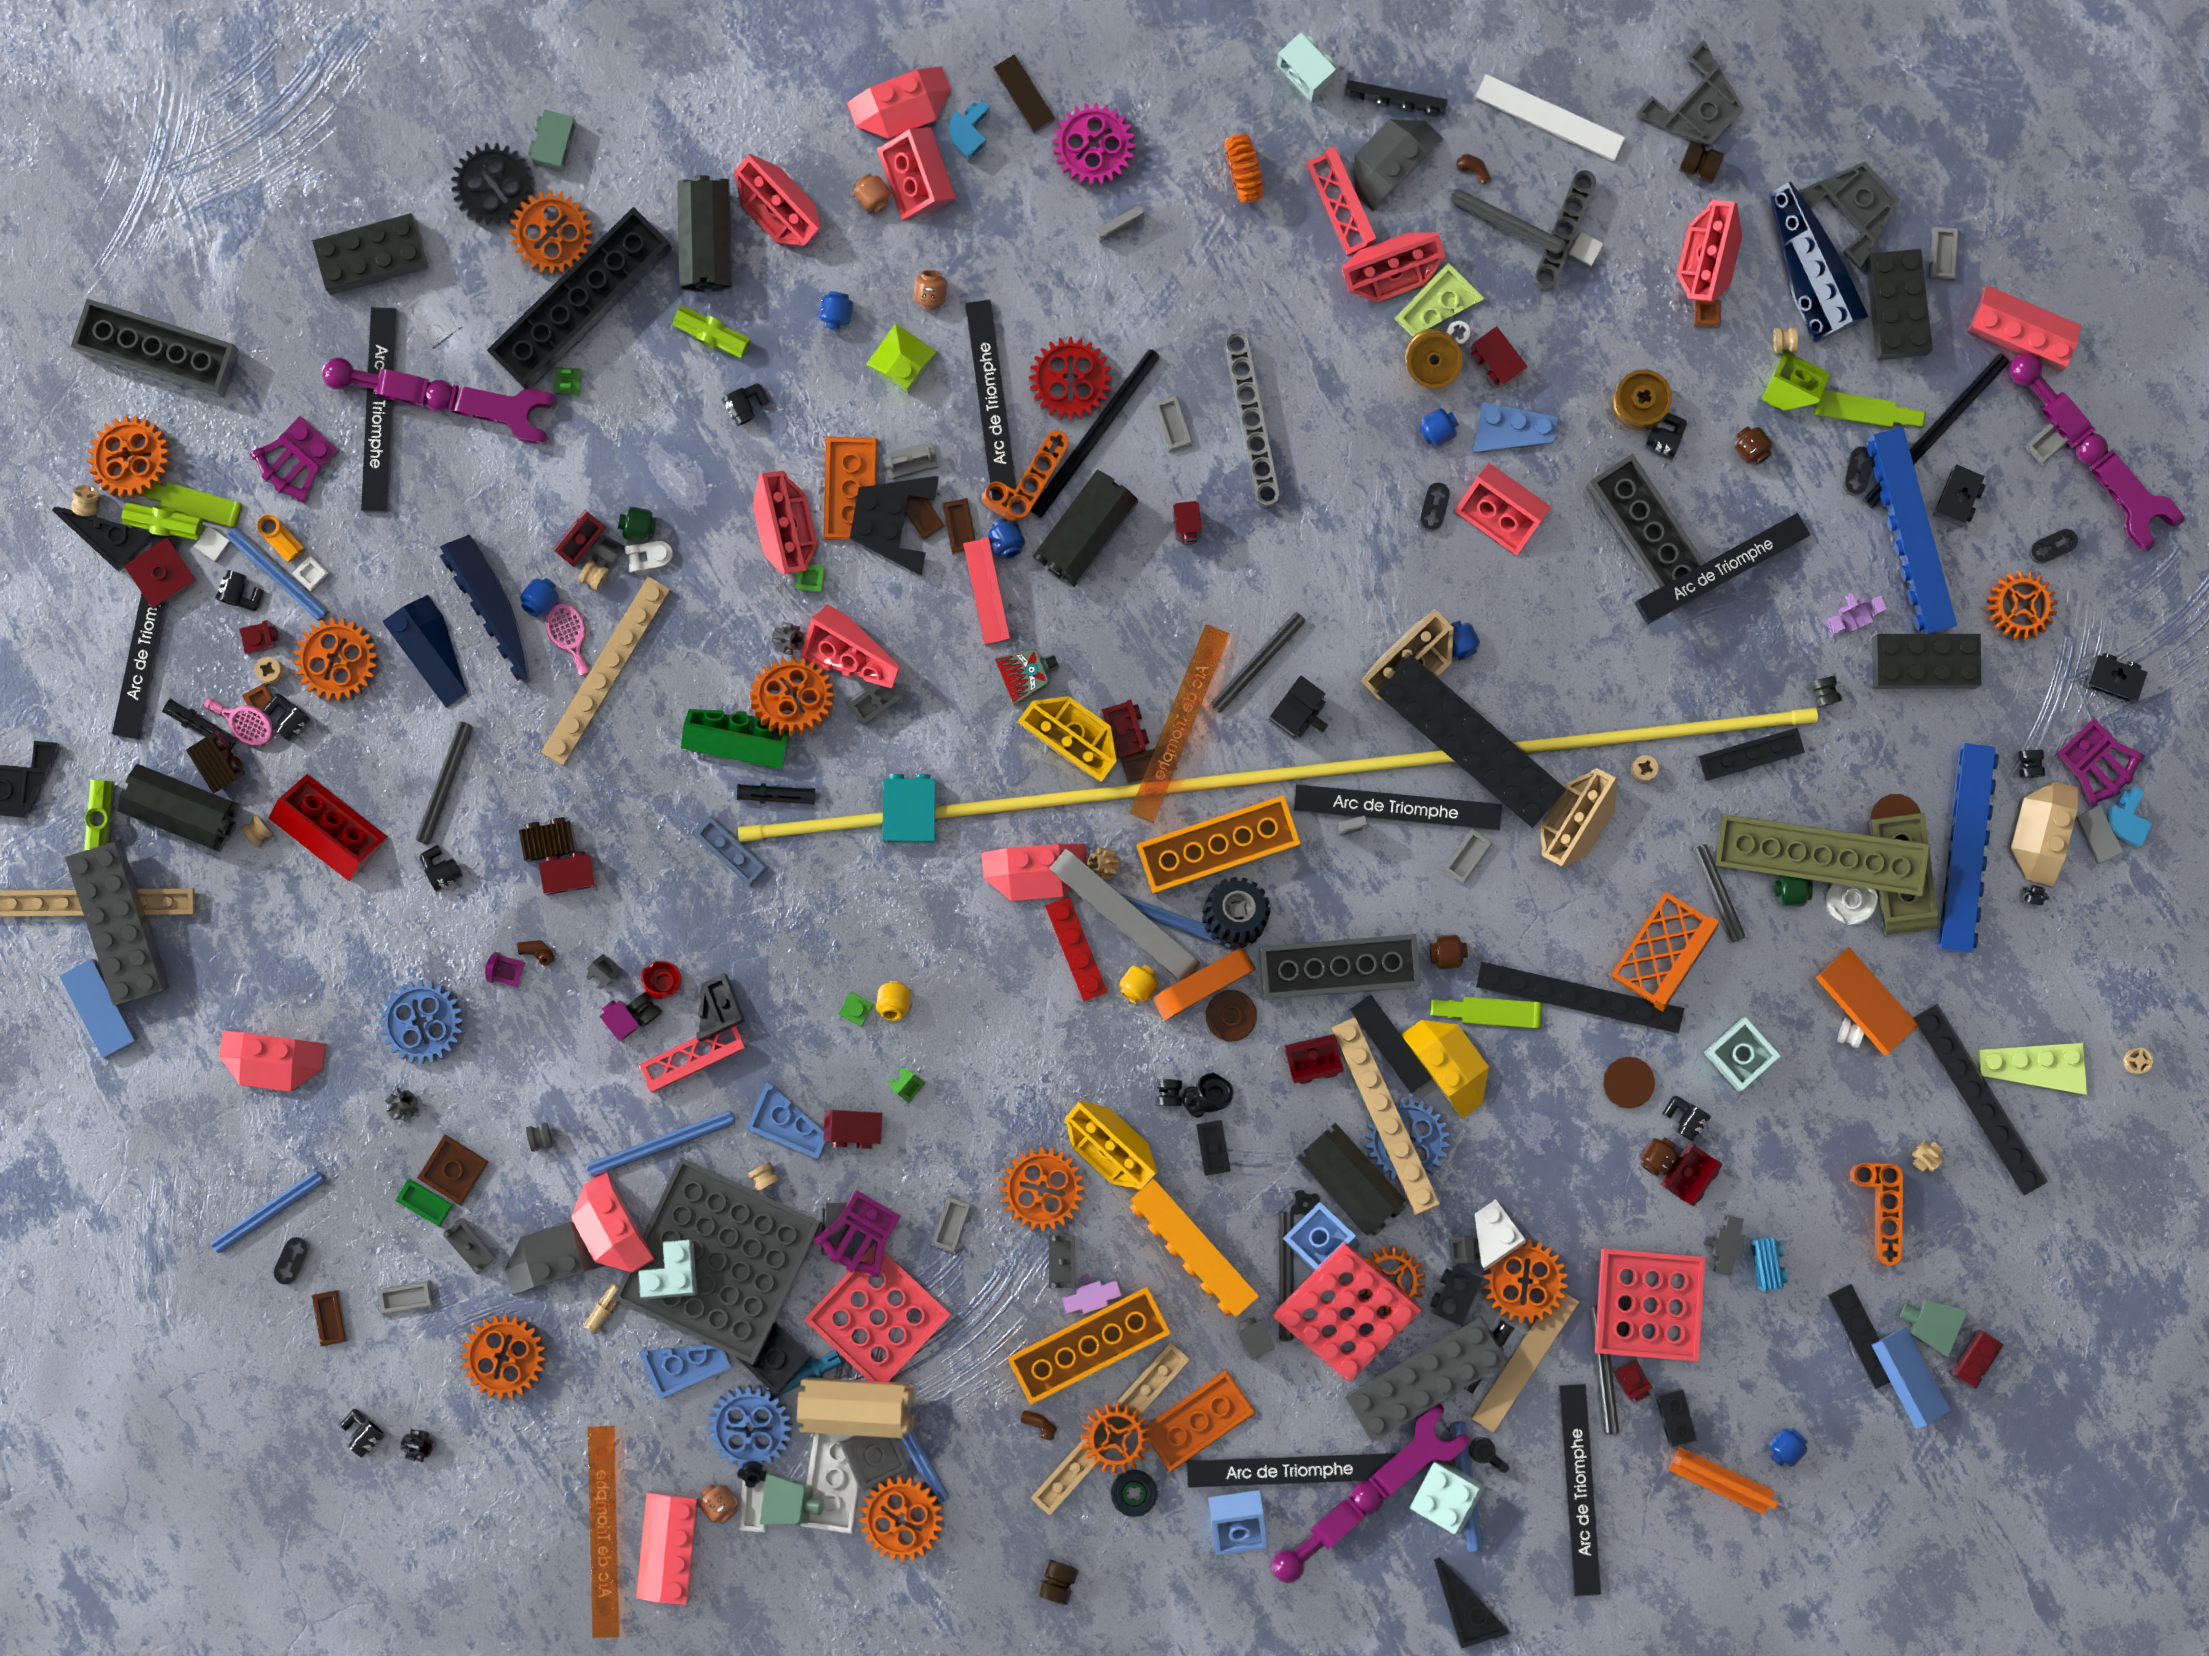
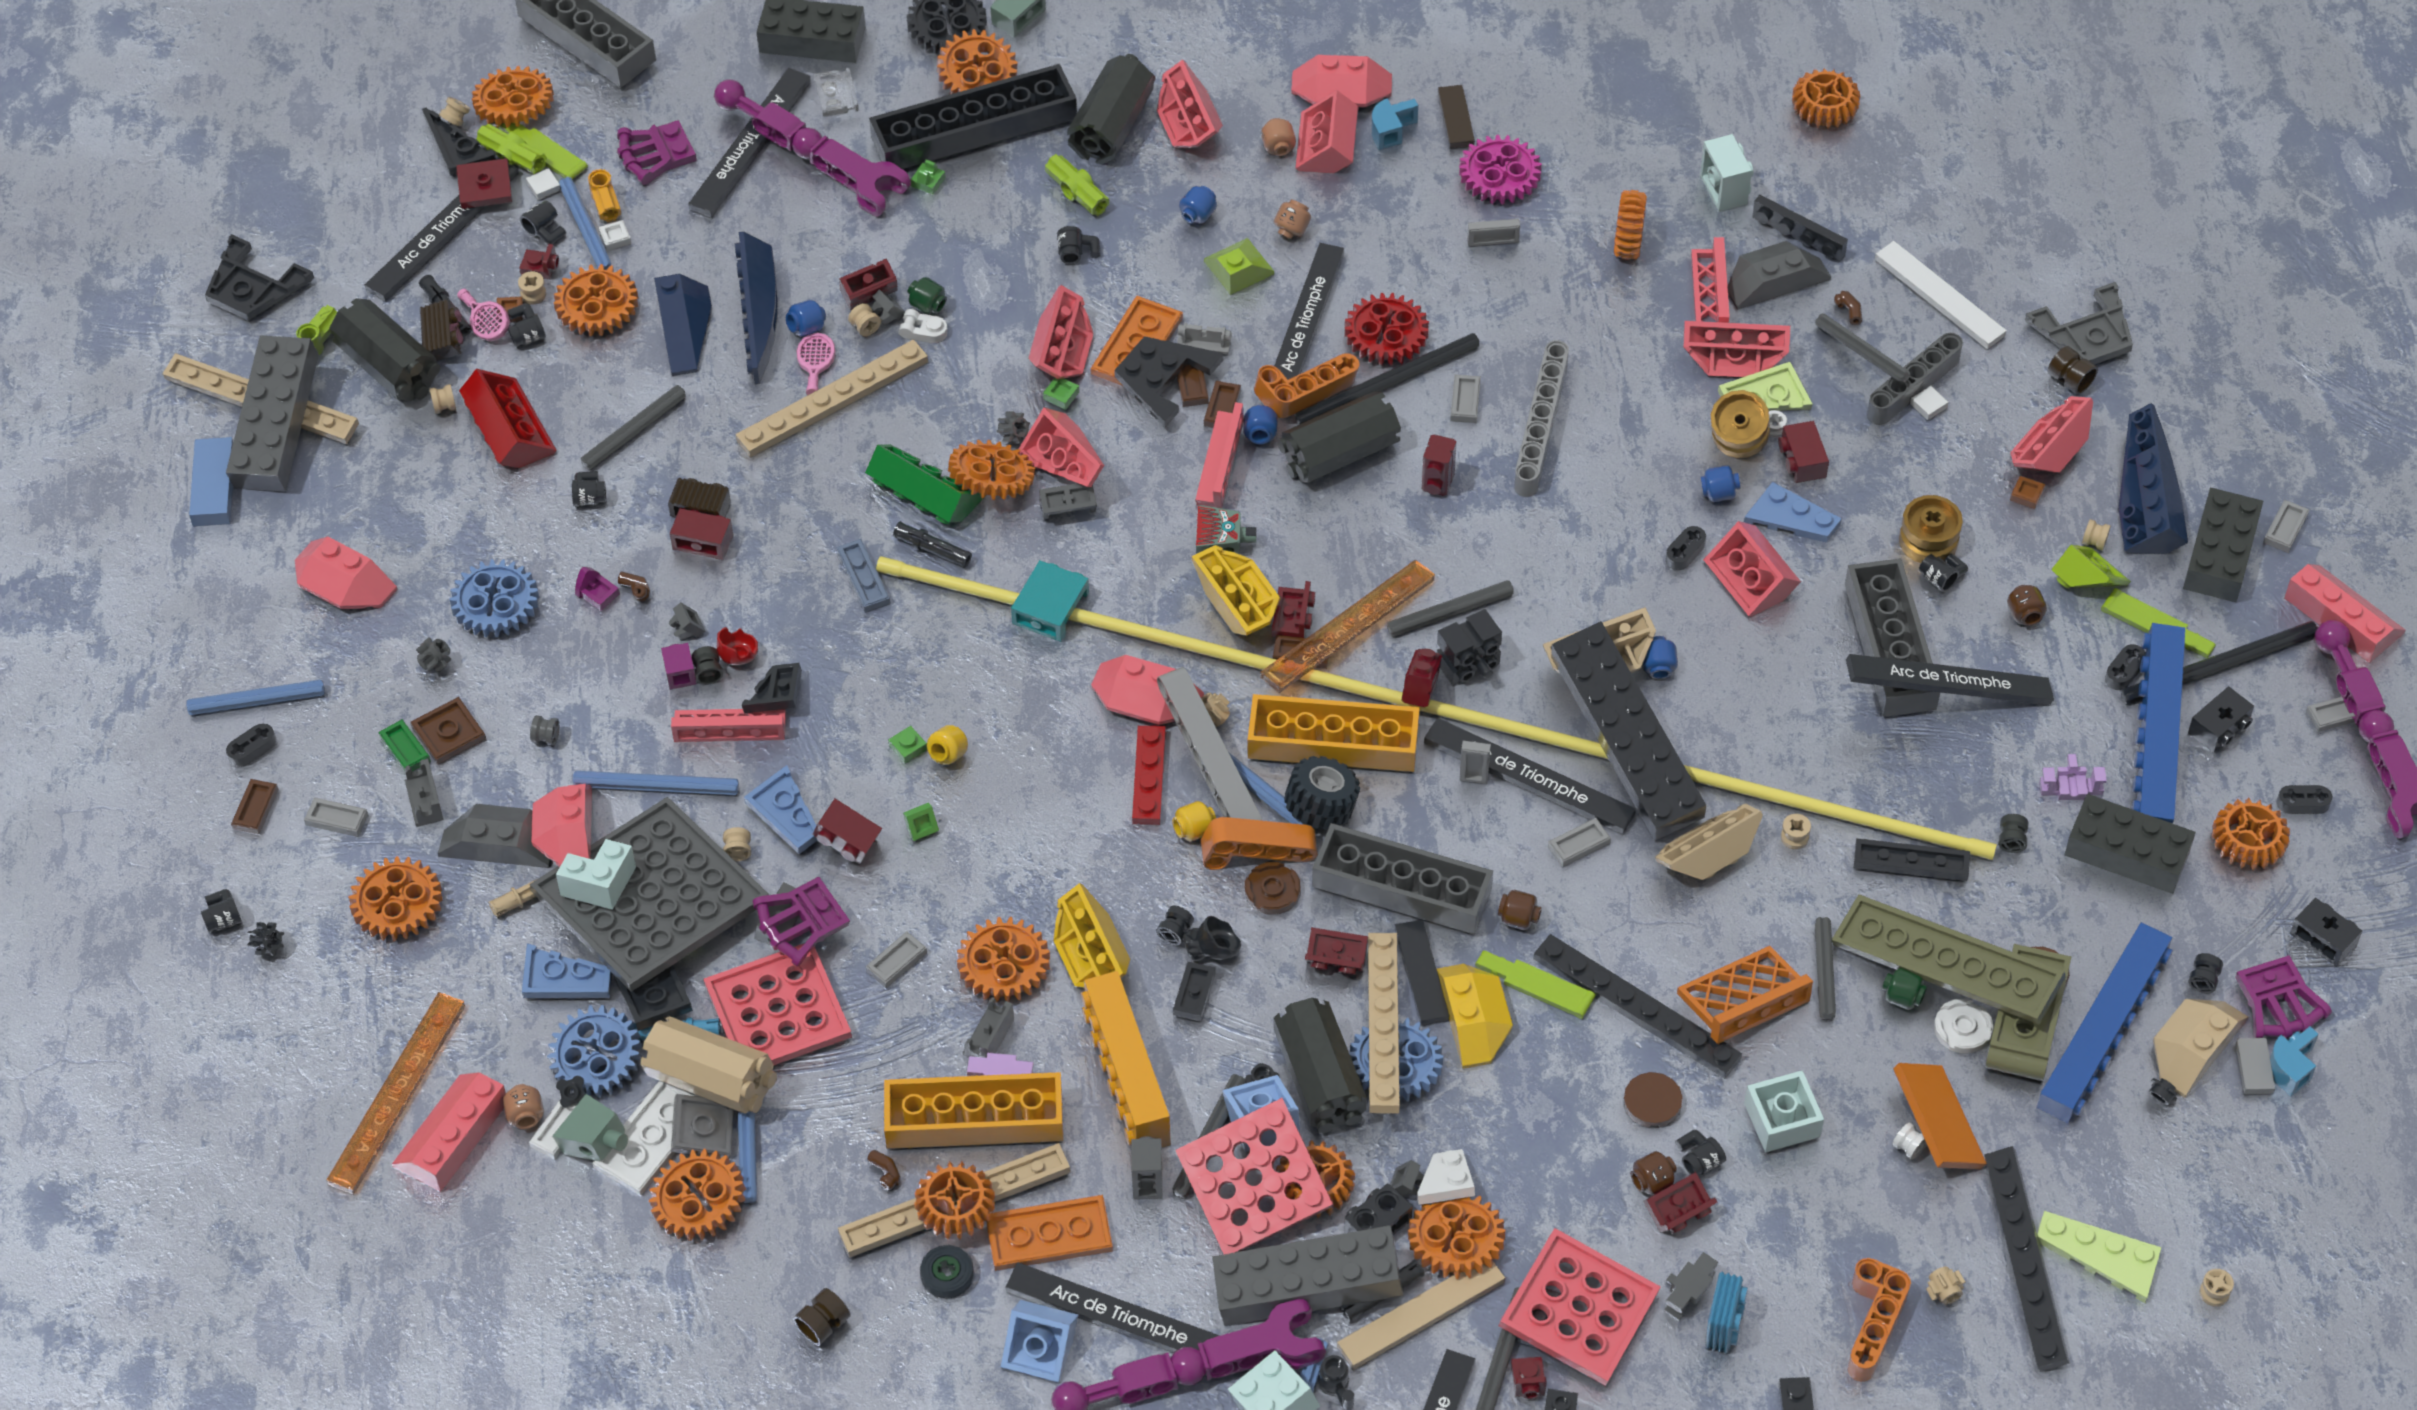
camera: 25 degrees right, 30 degrees down
dark grey wing [1798,161,1900,269] -> none
none -> dark red brick [1401,648,1442,708]

